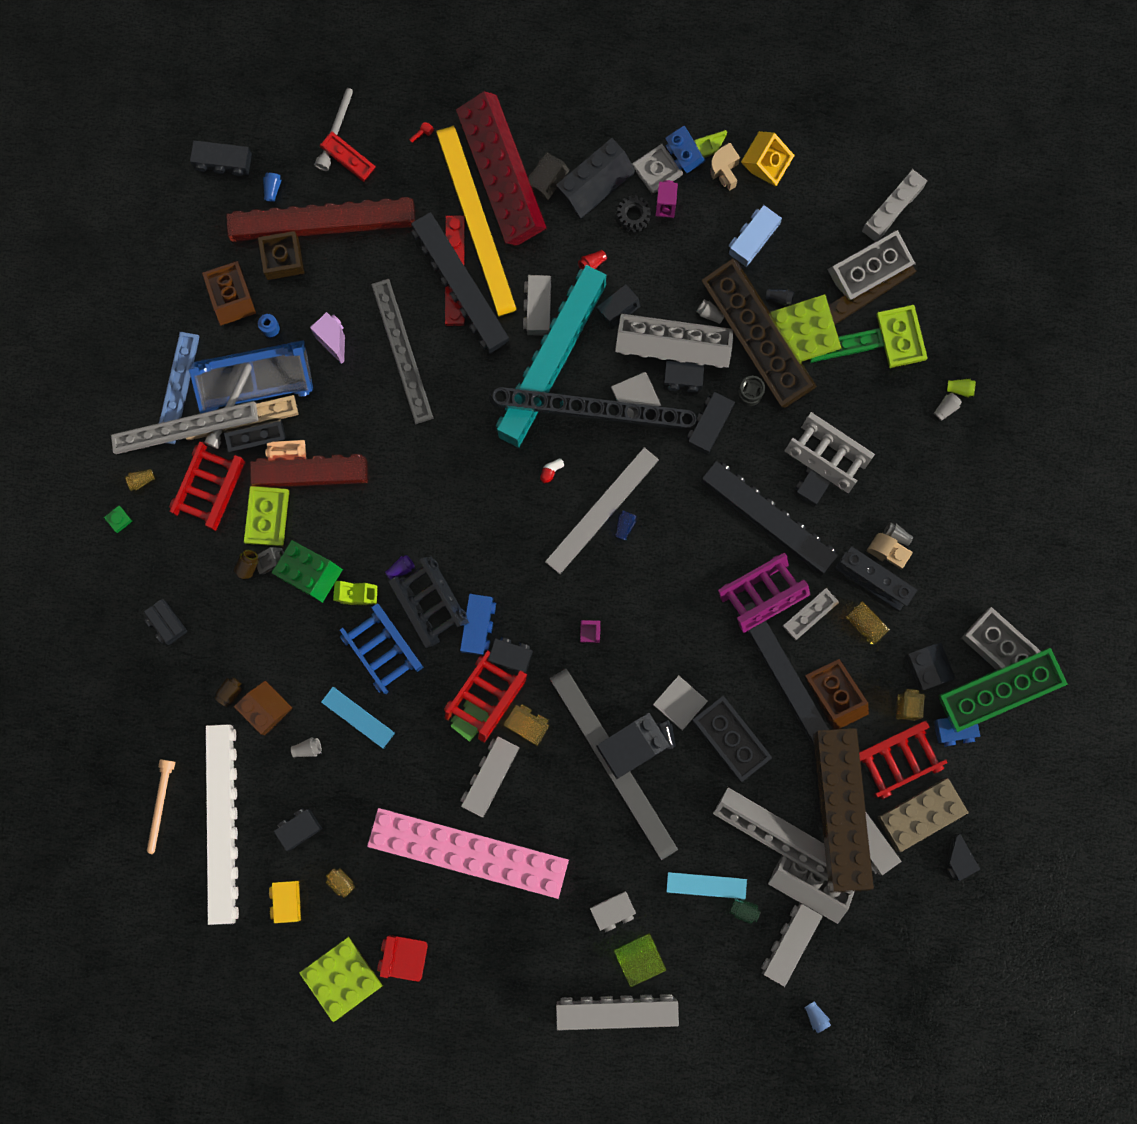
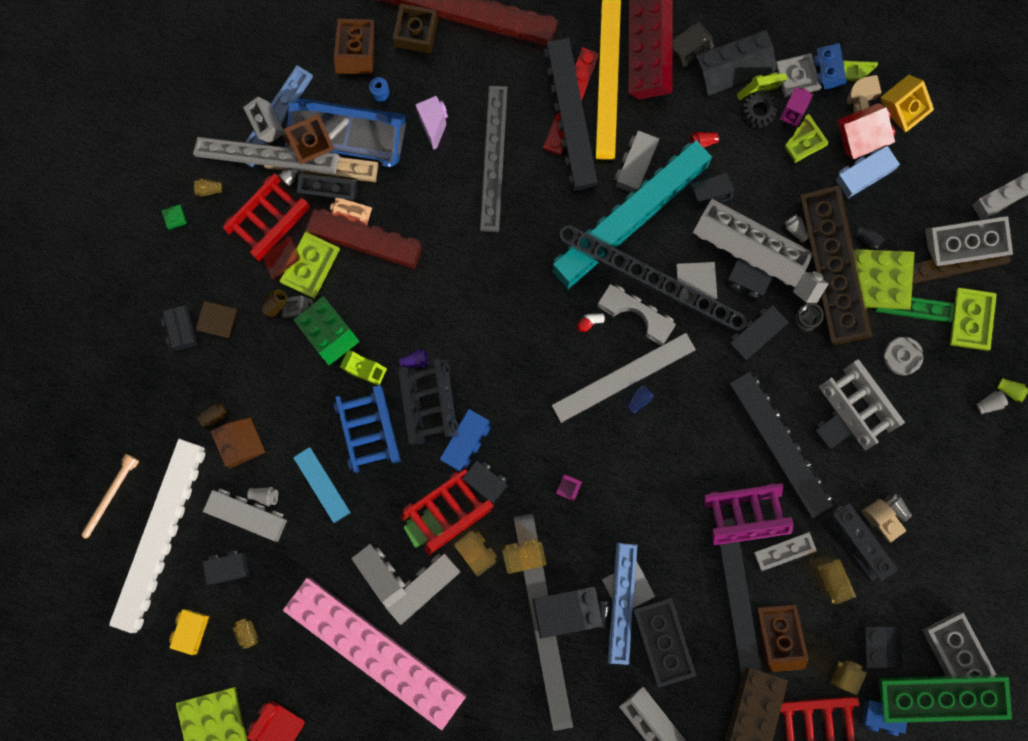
camera: 25 degrees right, 0 degrees up
none -> dark brown piece [196,301,237,338]
none -> light grey brick [203,488,287,542]
none -> light grey brick [243,97,283,143]
none -> clear red piece [263,237,300,279]
none -> reddish brown slope [281,114,335,165]
none -> light grey brick [351,544,407,608]
none -> clear yellow brick [502,539,547,574]
none -> light grey arch [598,284,676,346]
none -> medium blue tile [608,543,637,665]
none -> lime wing [737,72,788,101]
none -> lime wing [785,114,828,163]
none -> light grey brick [793,272,829,303]
none -> brick [837,103,895,159]
none -> light grey tile [884,337,923,375]

